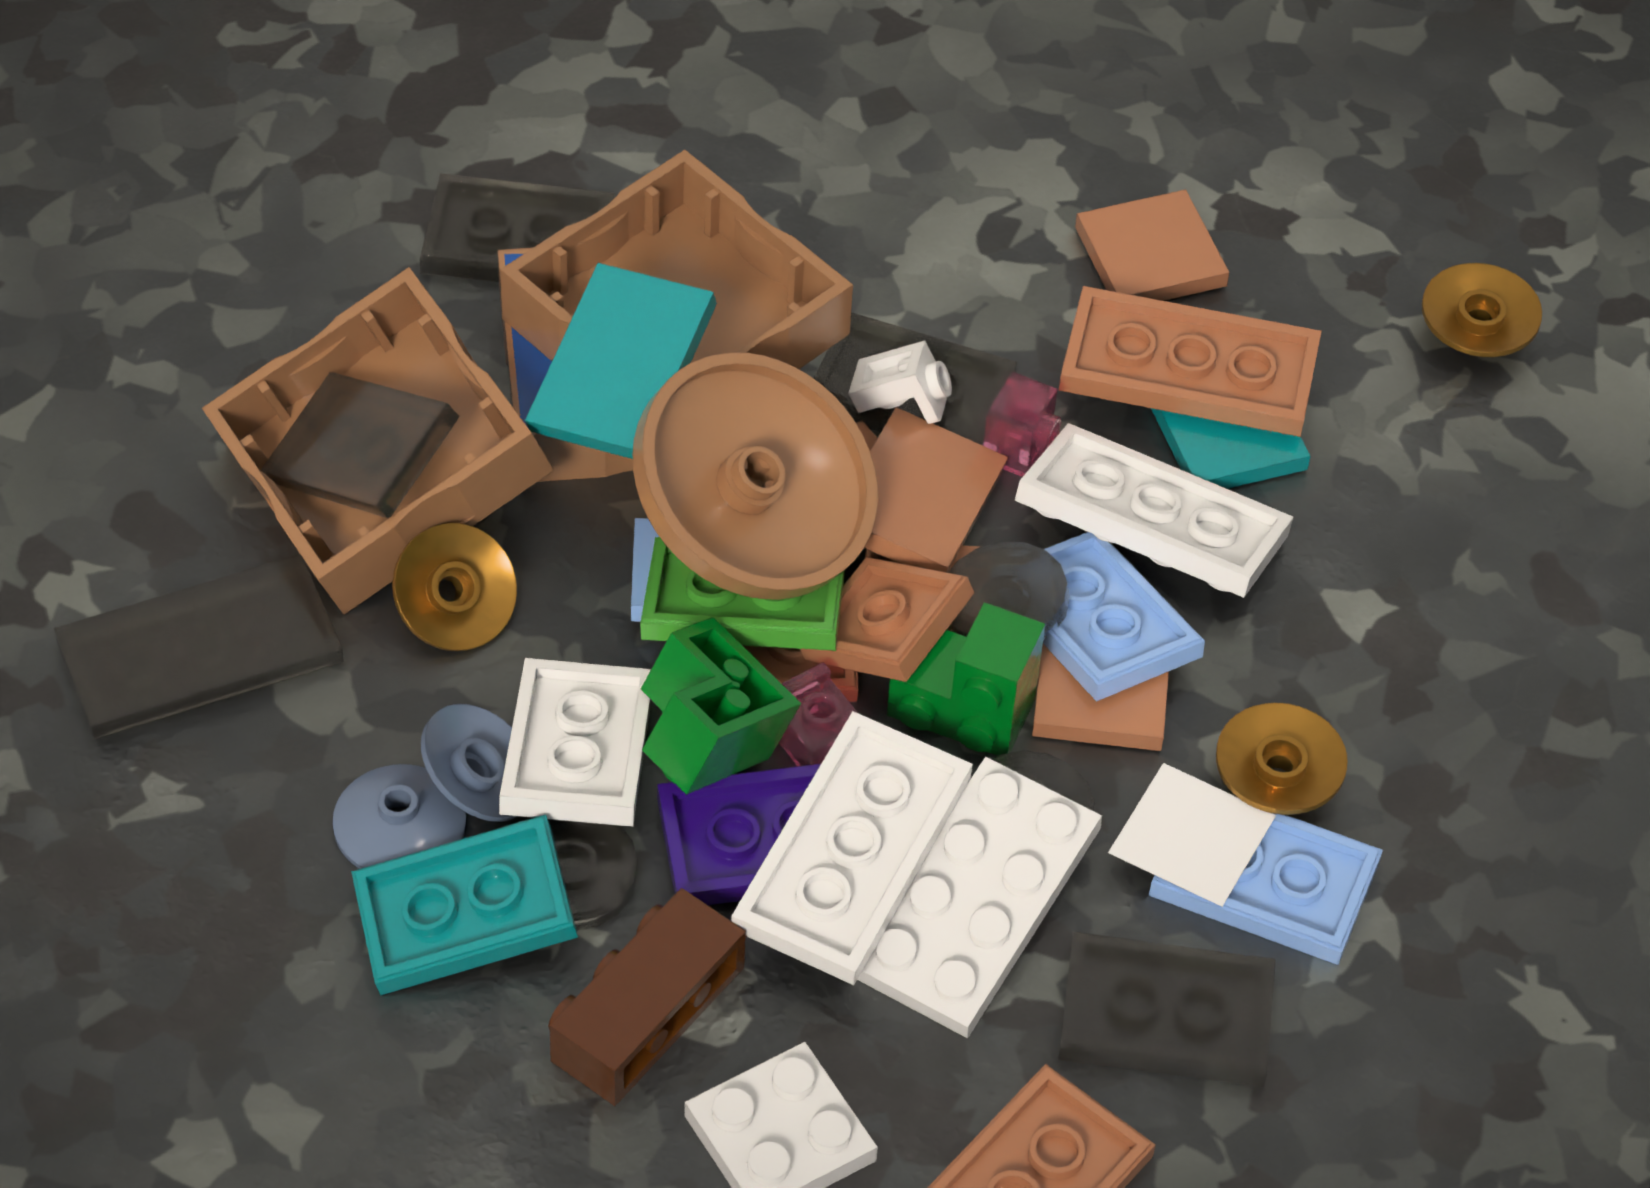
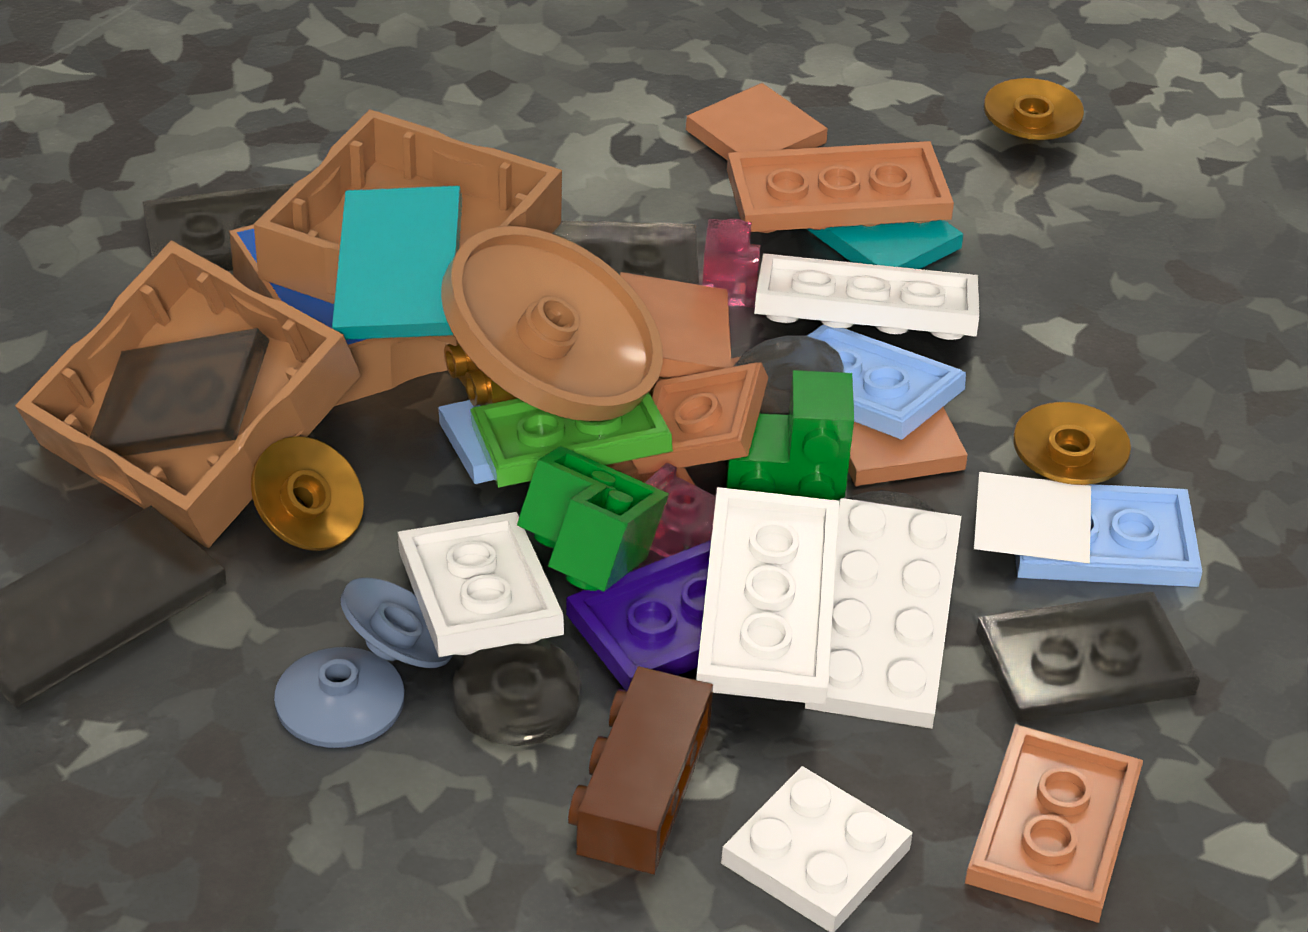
camera: 20 degrees left, 10 degrees down
teal tile [351,815,578,995] -> none
white bracket [848,340,952,424] -> none

